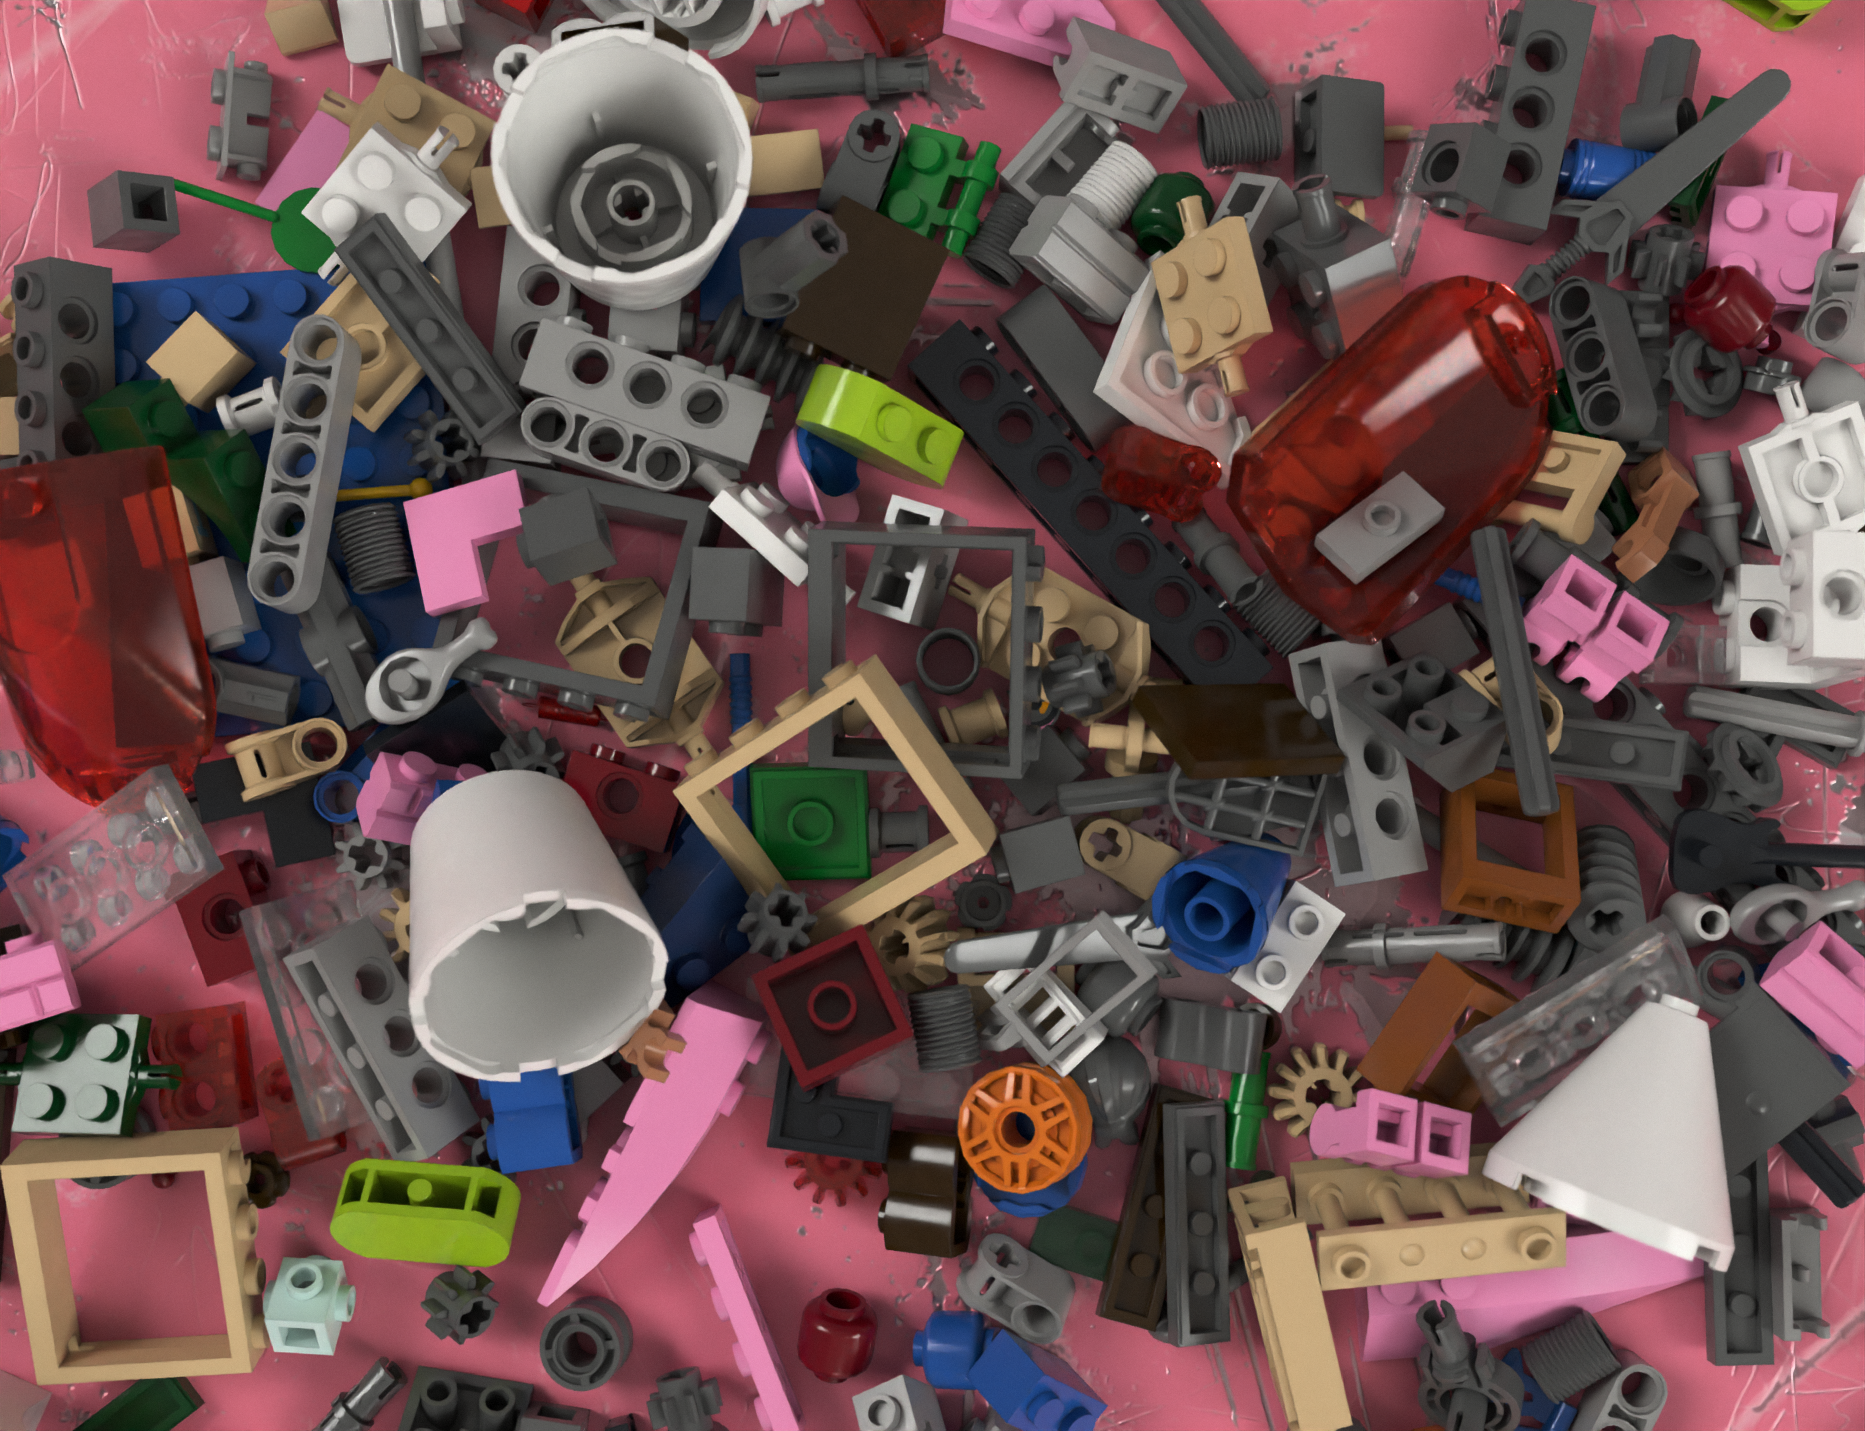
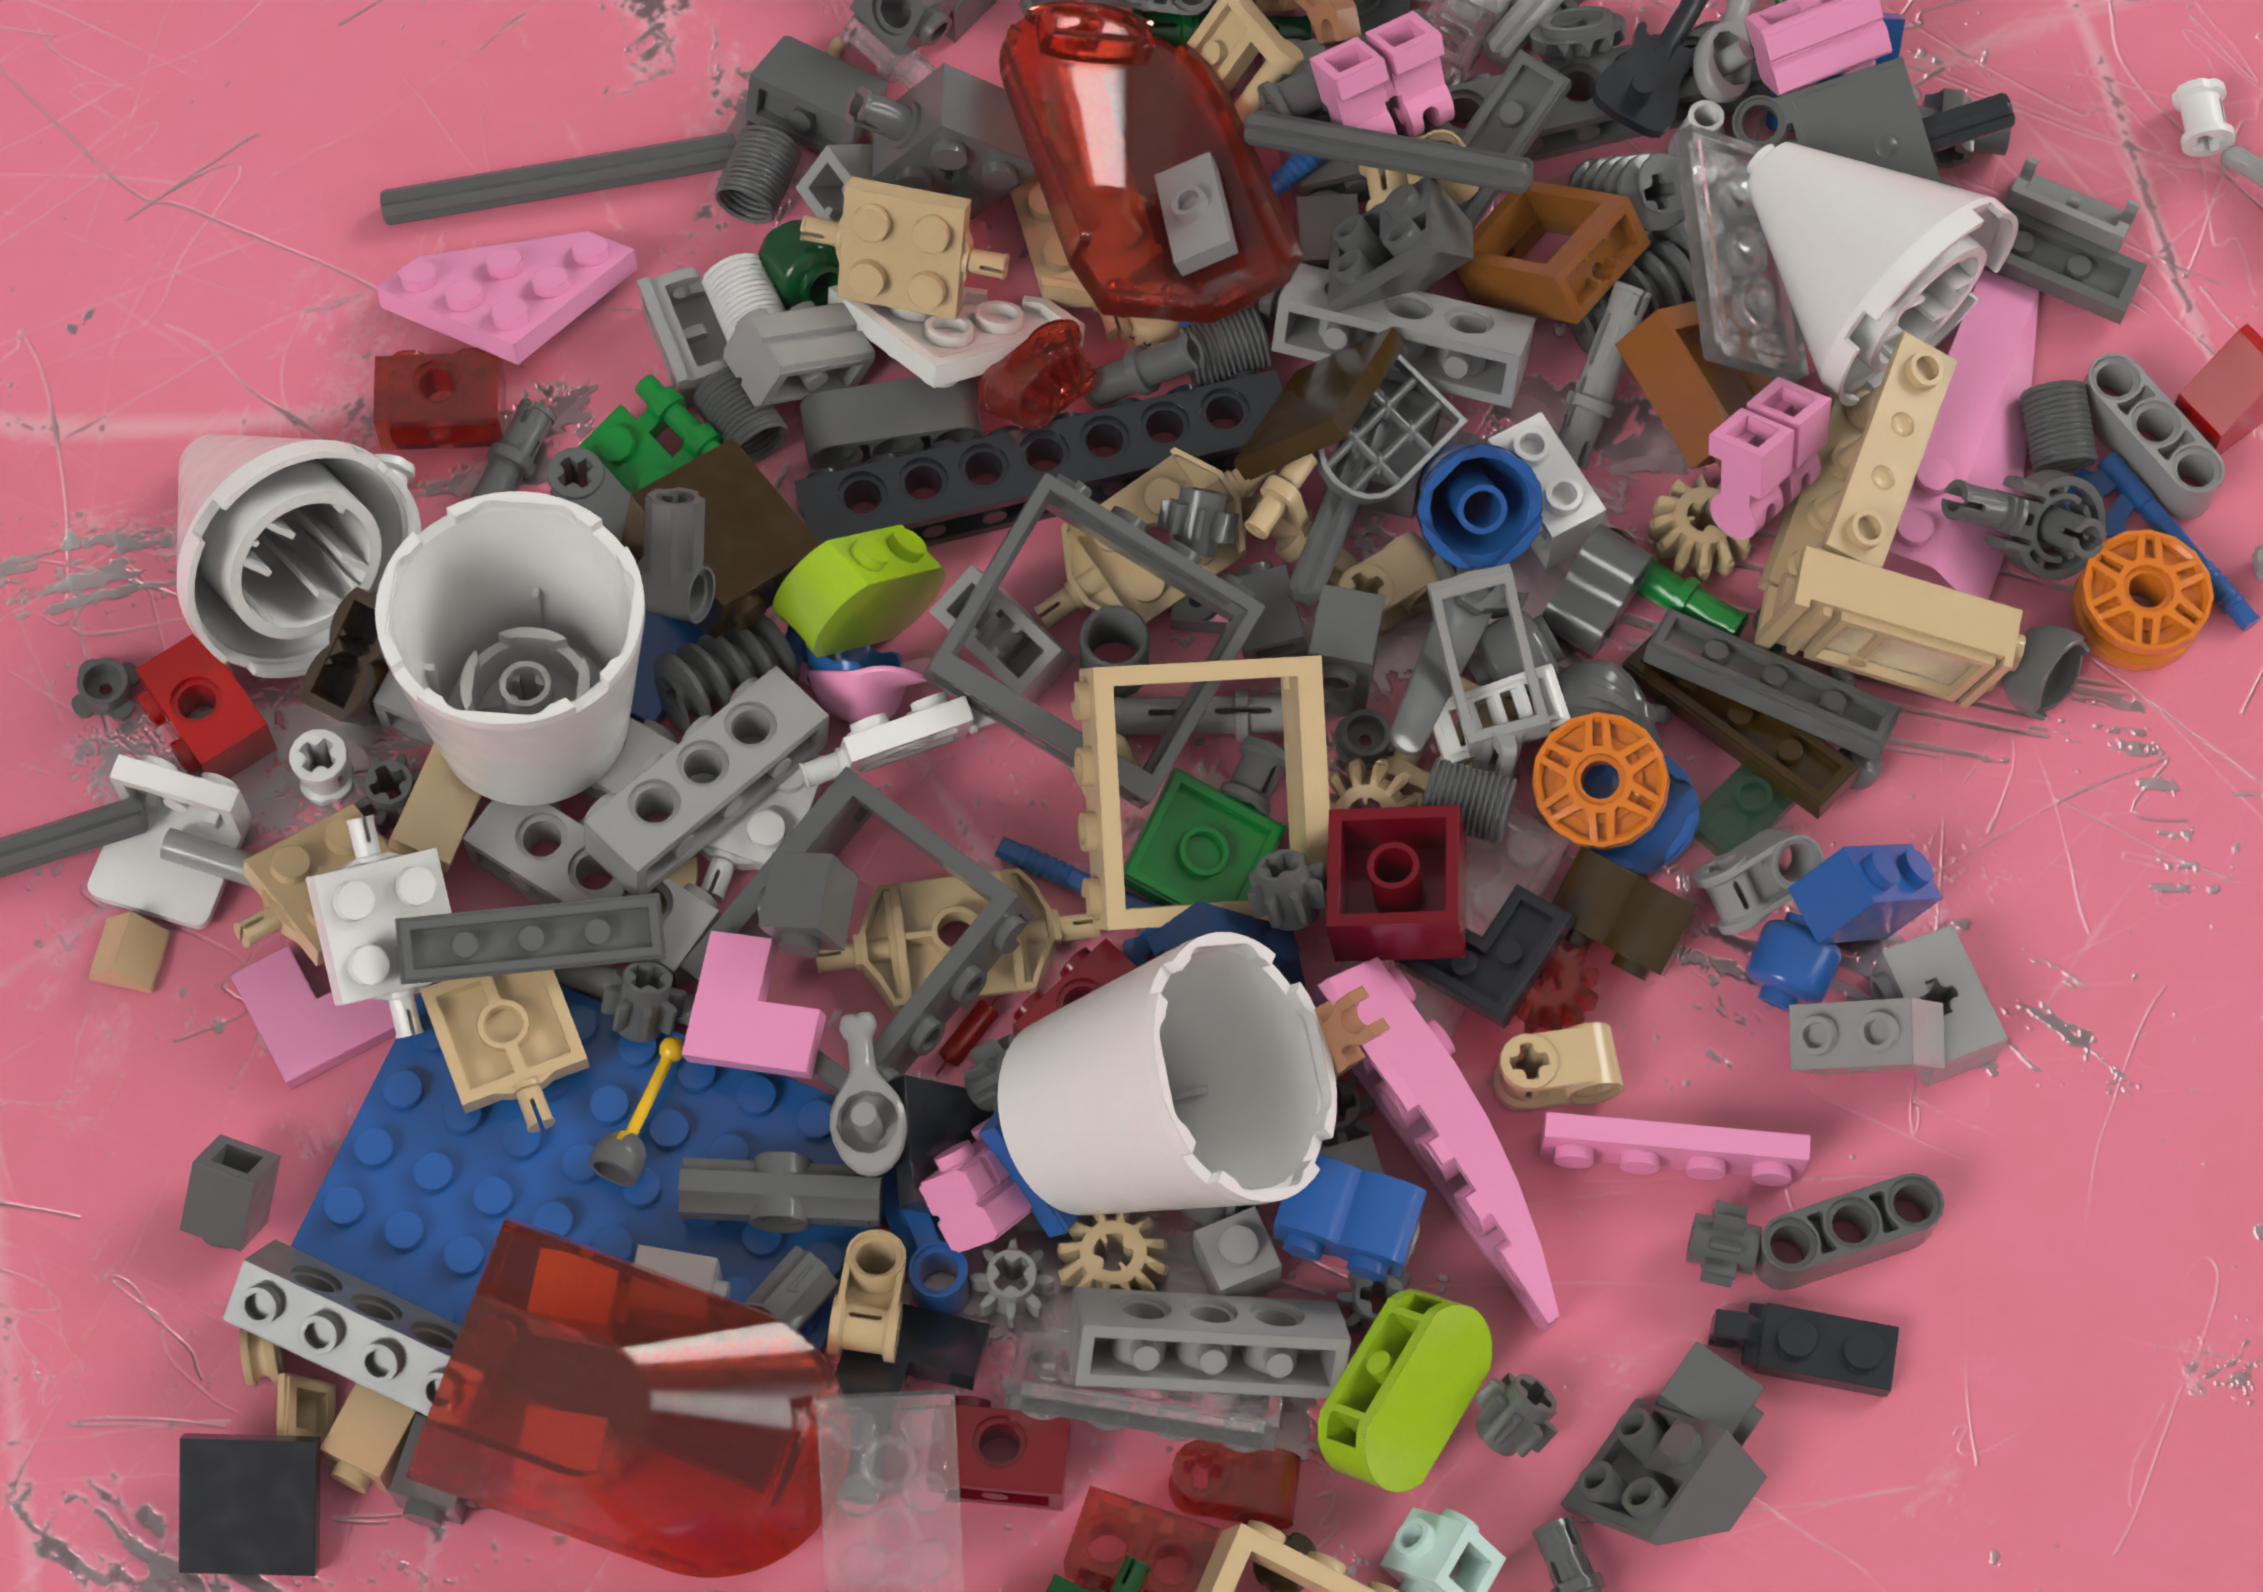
camera: 65 degrees left, 20 degrees down
dark green arch [81,378,297,563] -> none
tan brick [146,311,257,413] -> none
green piece [174,179,340,274] -> none
light grey hinge [206,51,273,181] -> none
white bush [216,376,282,436] -> none
light grey beam [247,314,362,614] -> none
dark grey piece [332,502,416,594] -> none
light grey beam [520,397,690,495] -> none
dark grey wheel [540,1296,633,1391] -> none
dark grey brick [689,546,785,637] -> none
dark red head [797,1288,878,1384] -> none
tan bush [937,688,1009,744] -> none
light grey hinge [1053,16,1188,134] -> none
none -> tan piece [1493,1022,1624,1112]

